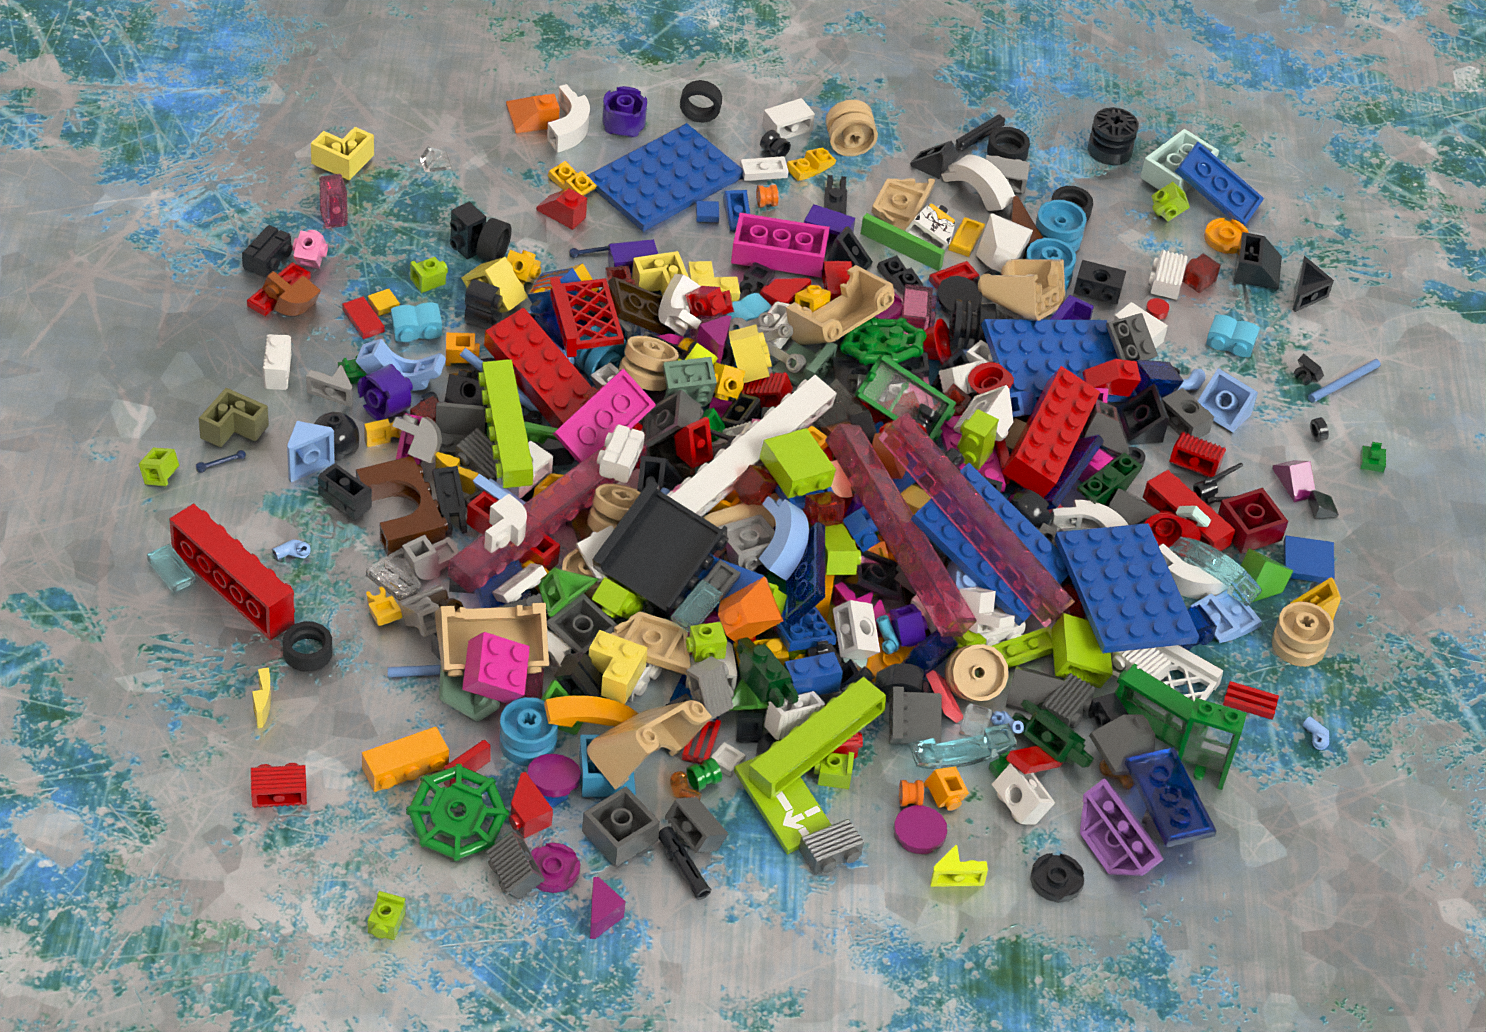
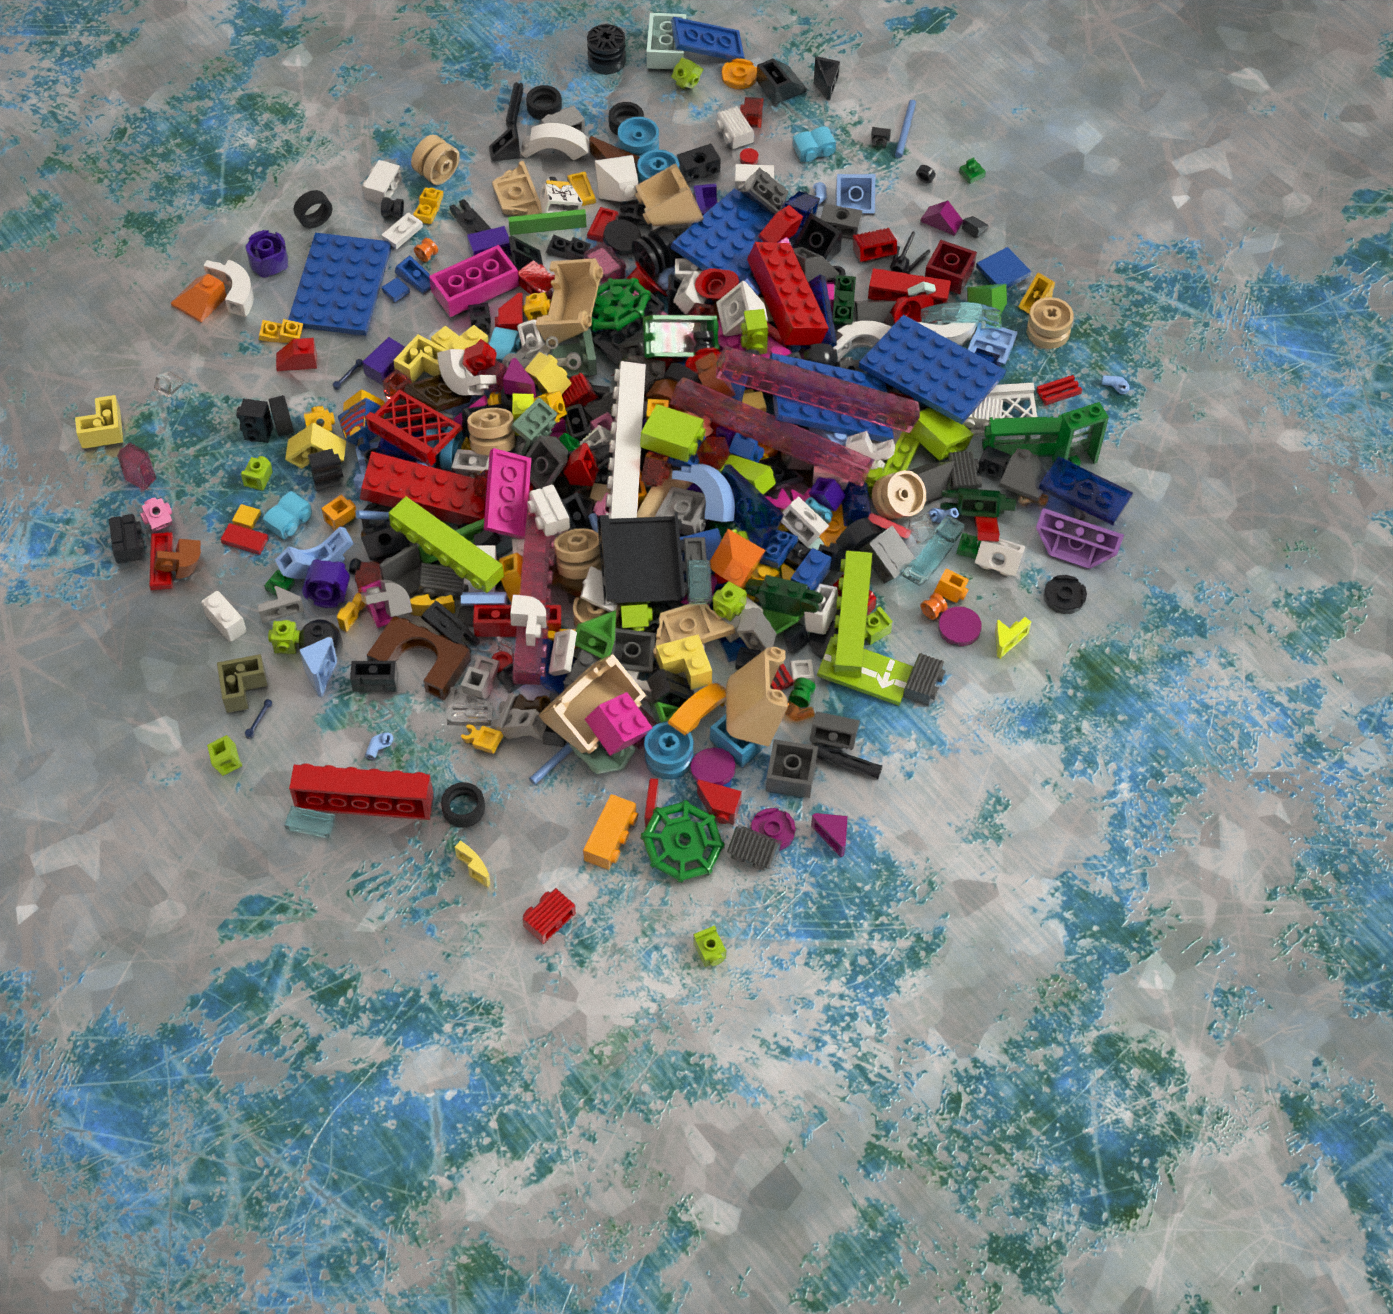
camera: 35 degrees left, 10 degrees up
none -> lime brick [268,620,300,654]

